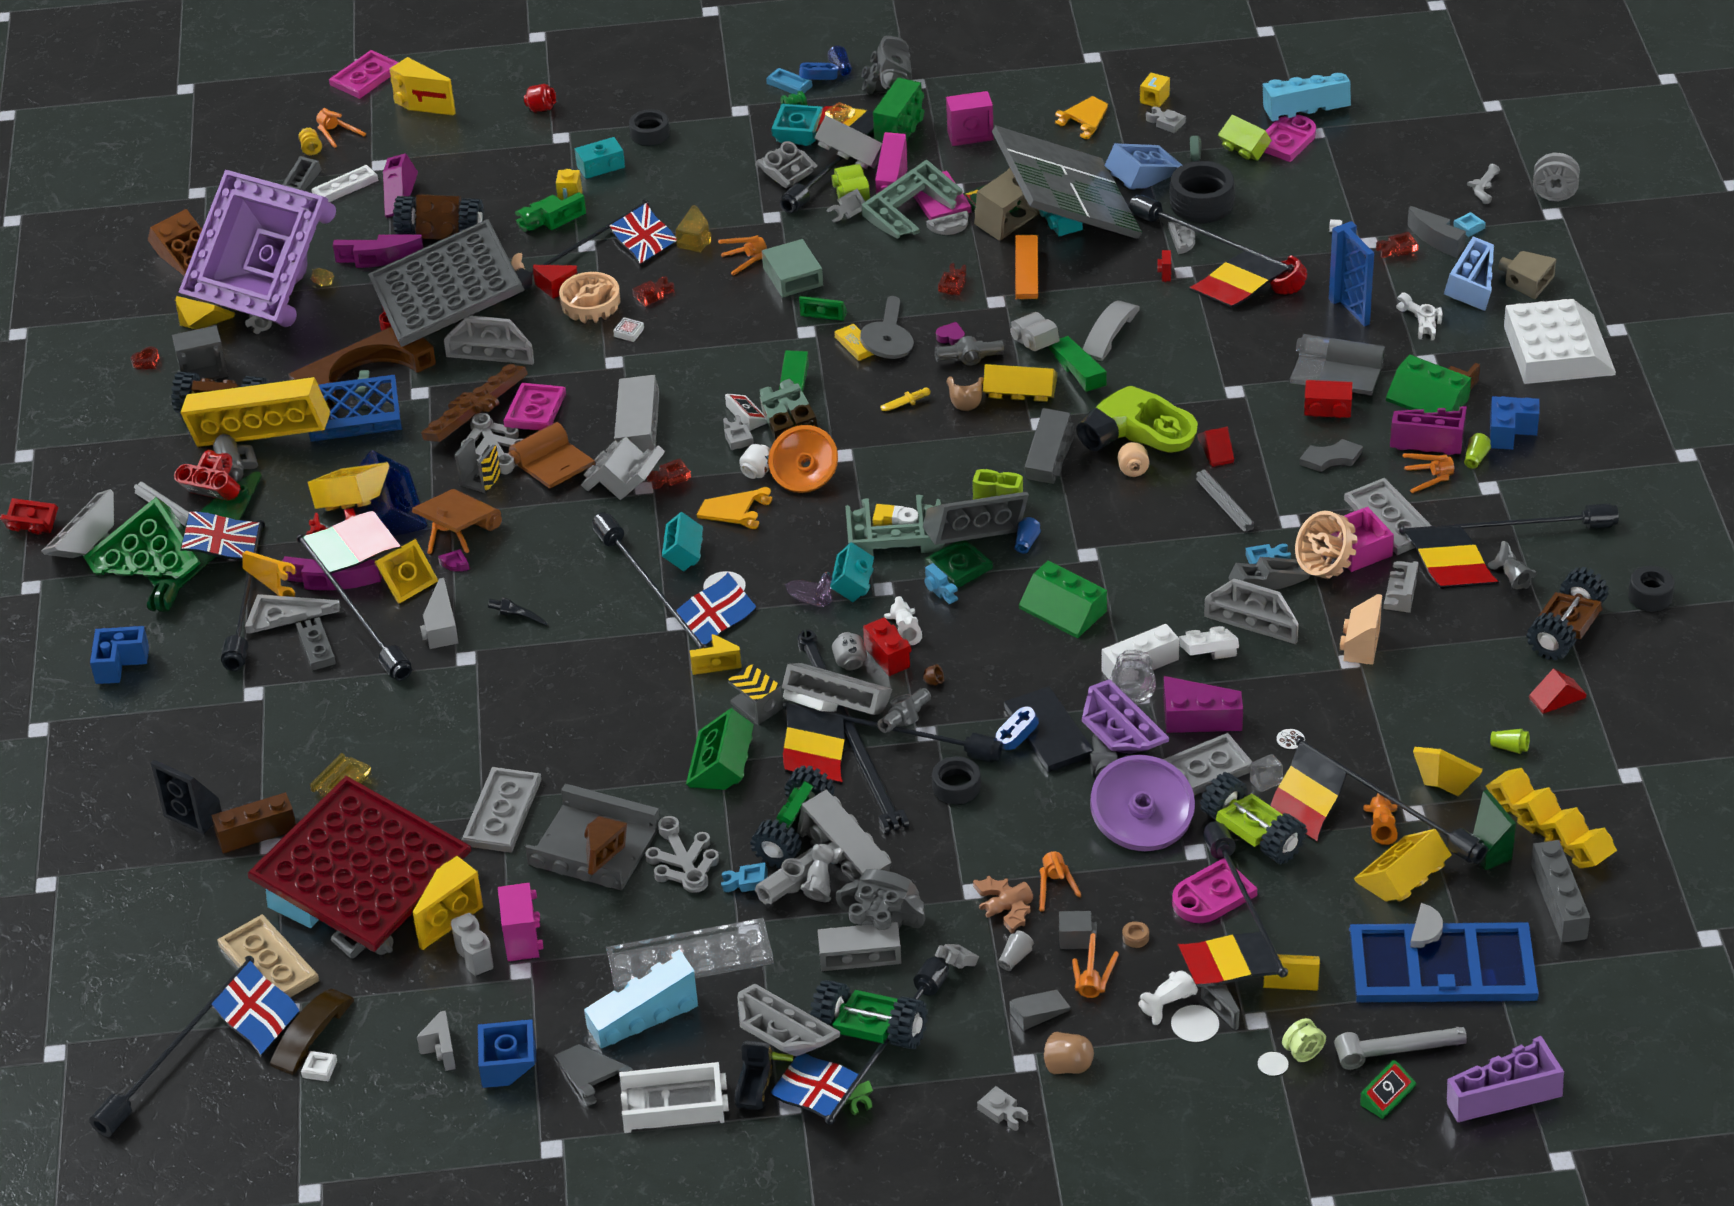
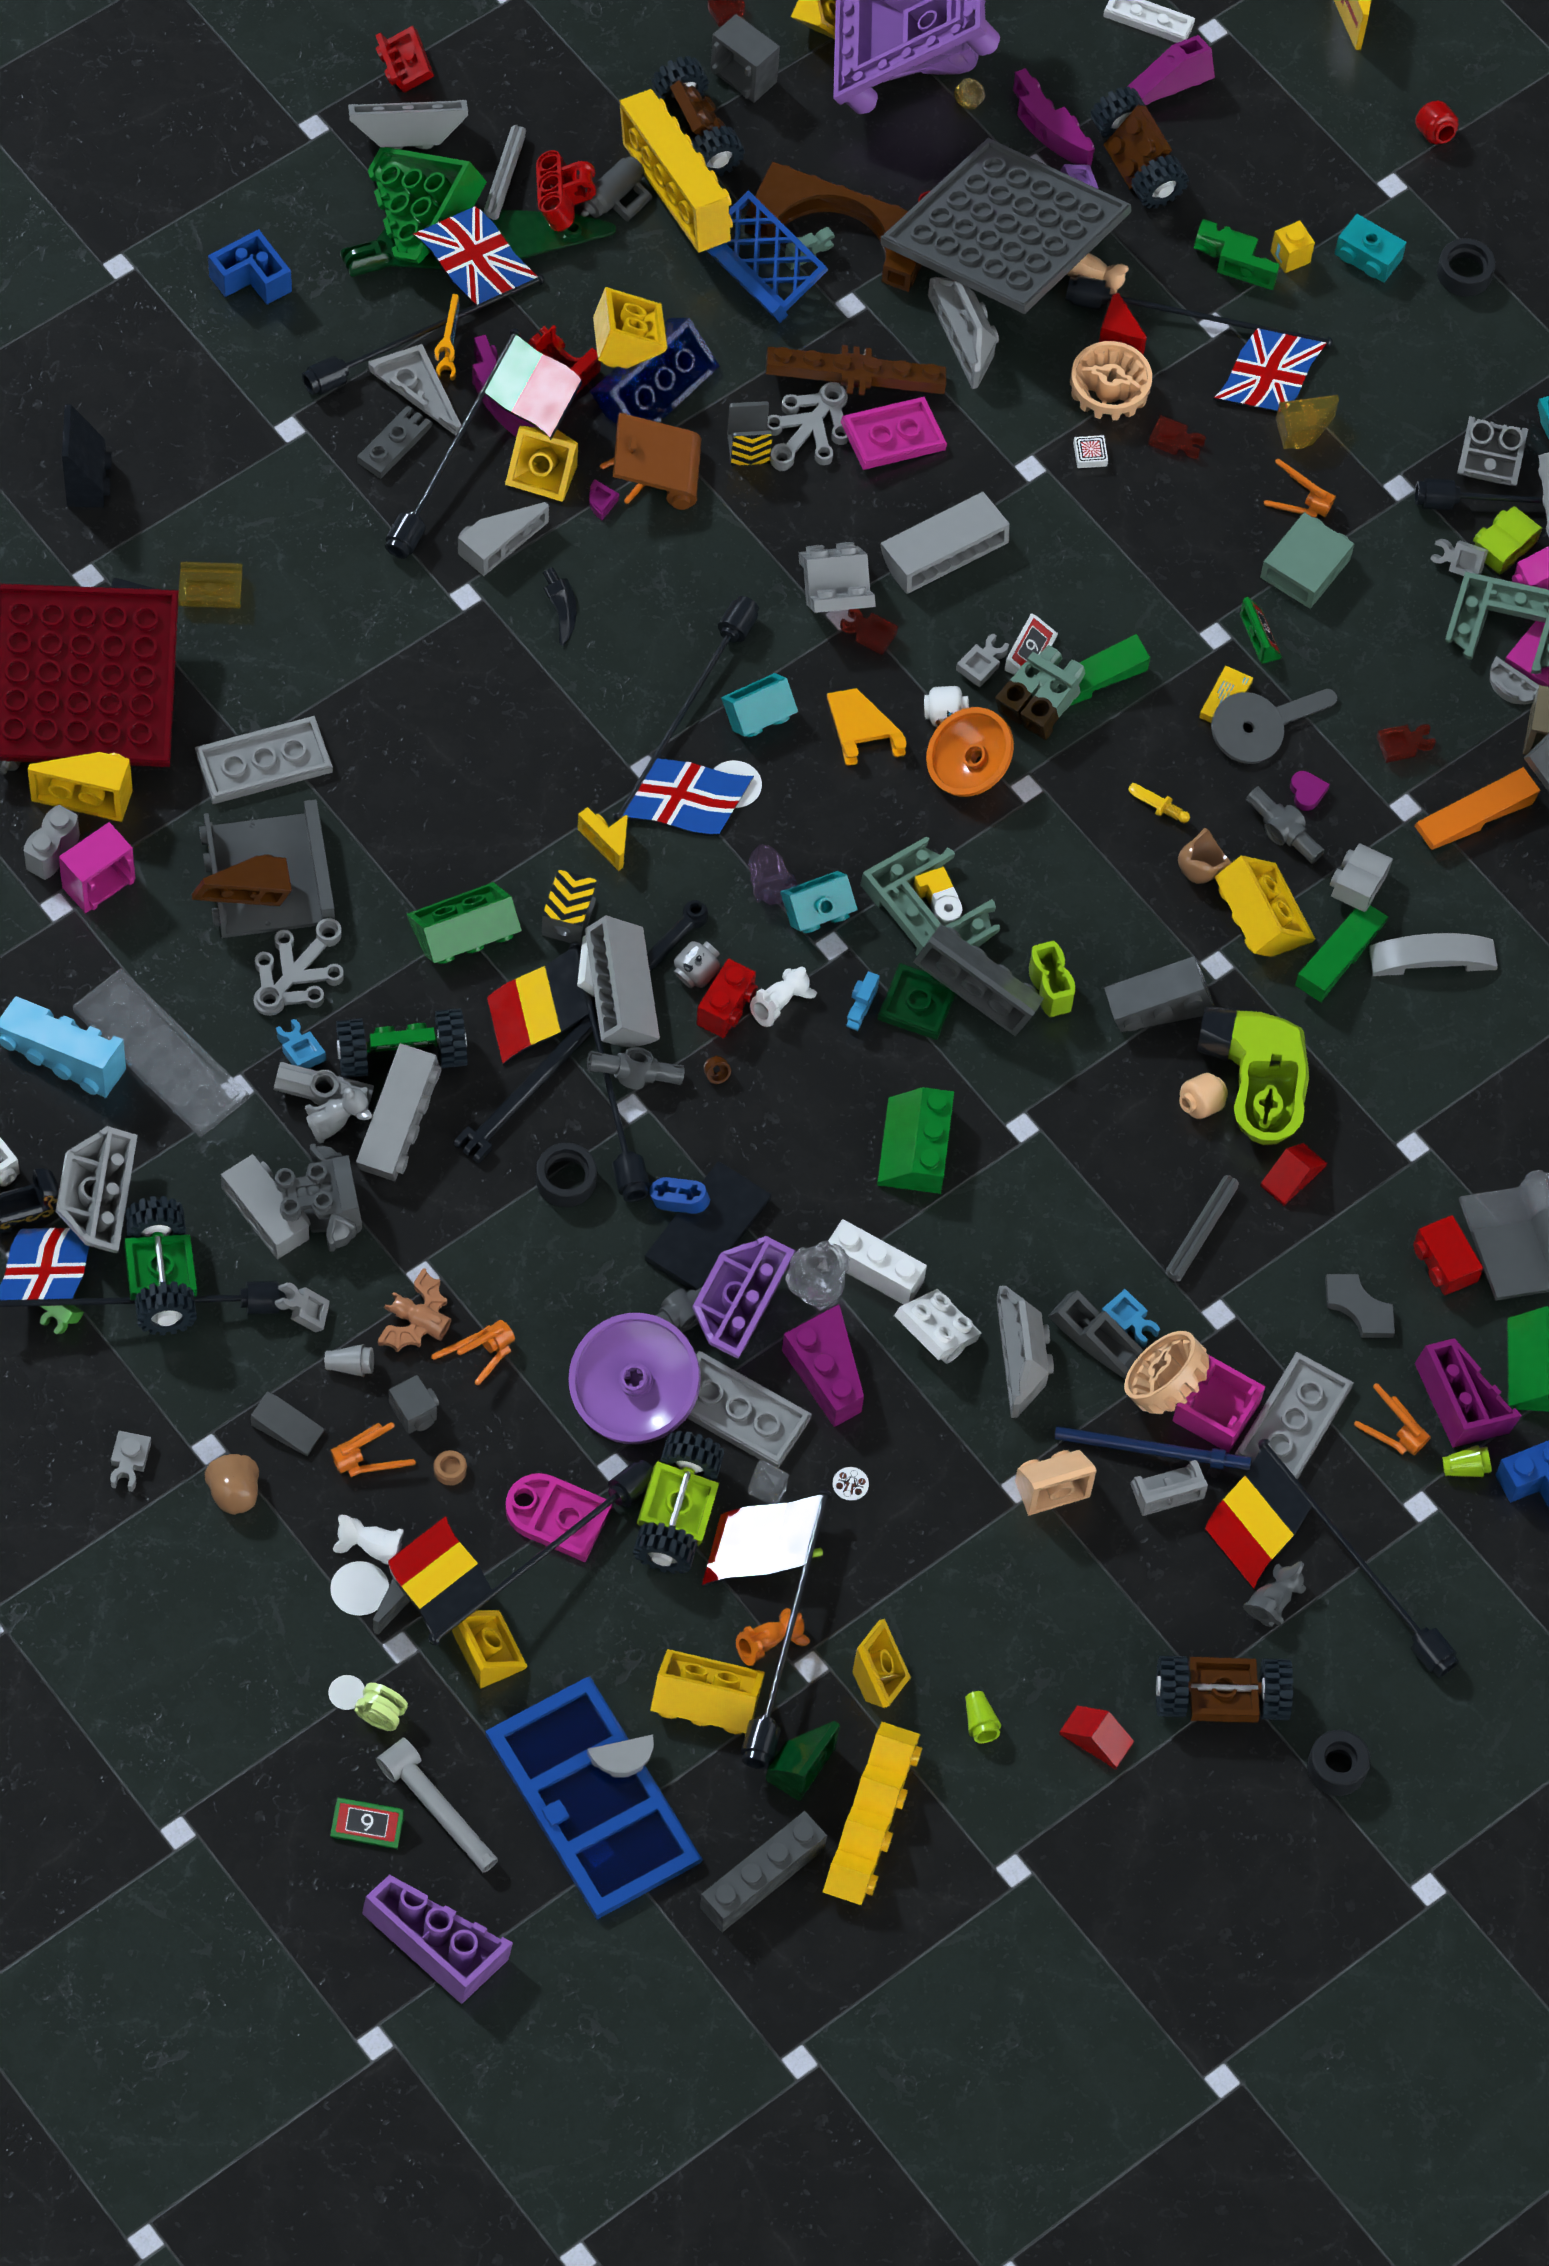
camera: 50 degrees right, 20 degrees up
reddish brown brick [211,792,296,853] -> none
dark orange door [508,422,595,488] -> none
blue cone [1015,517,1041,554] -> none
none -> dark blue bar [1055,1426,1252,1470]

